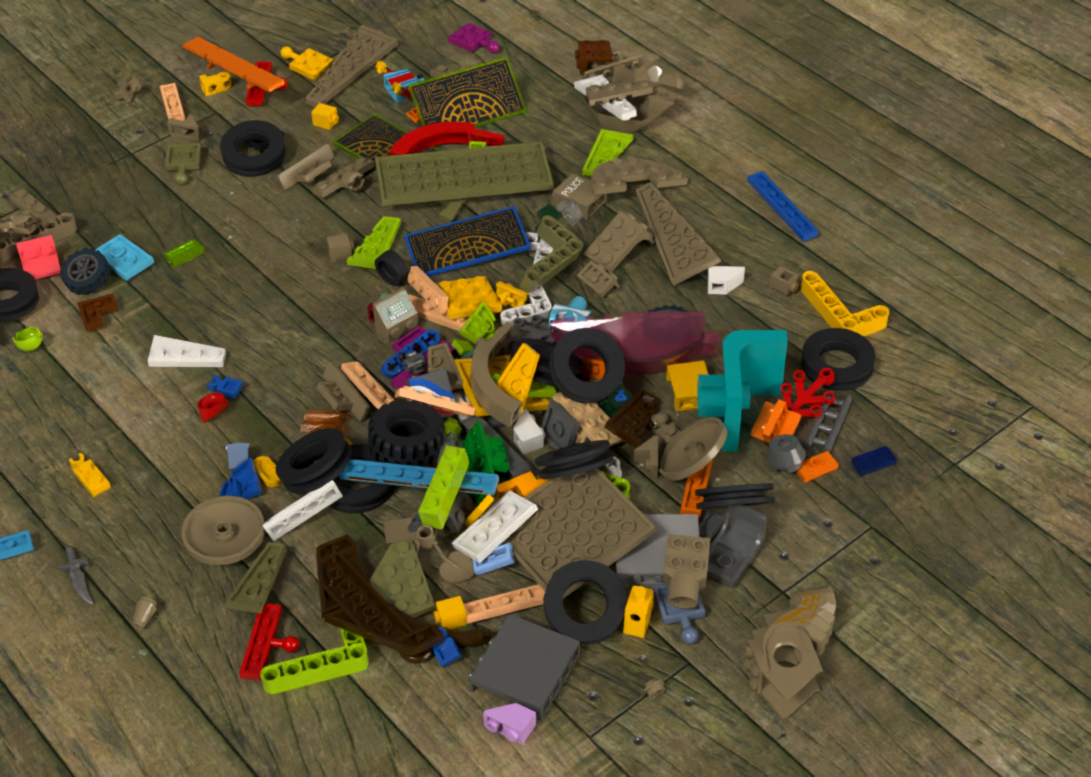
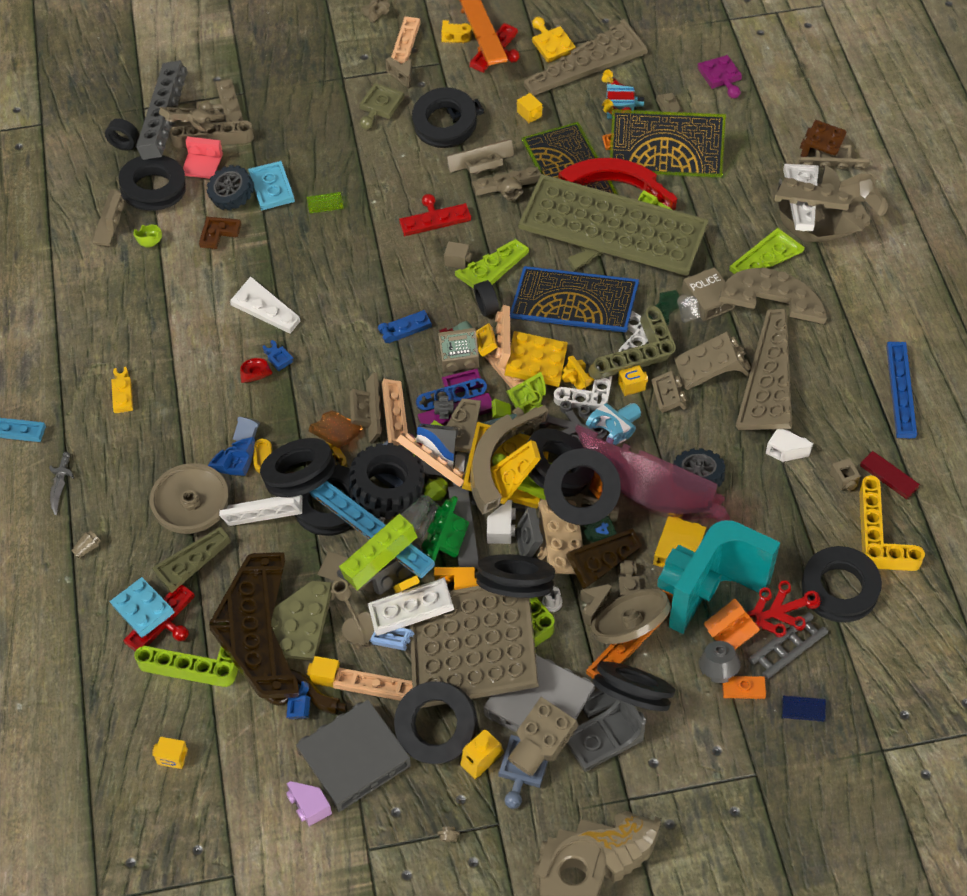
camera: 30 degrees right, 10 degrees up
none -> medium azure plate [109,577,175,638]
none -> yellow brick [152,737,188,769]
none -> blue plate [378,310,432,343]
none -> red plate [399,194,471,237]
none -> yellow tile [476,323,498,357]
none -> yellow brick [618,365,648,396]
none -> dark red tile [860,451,920,500]

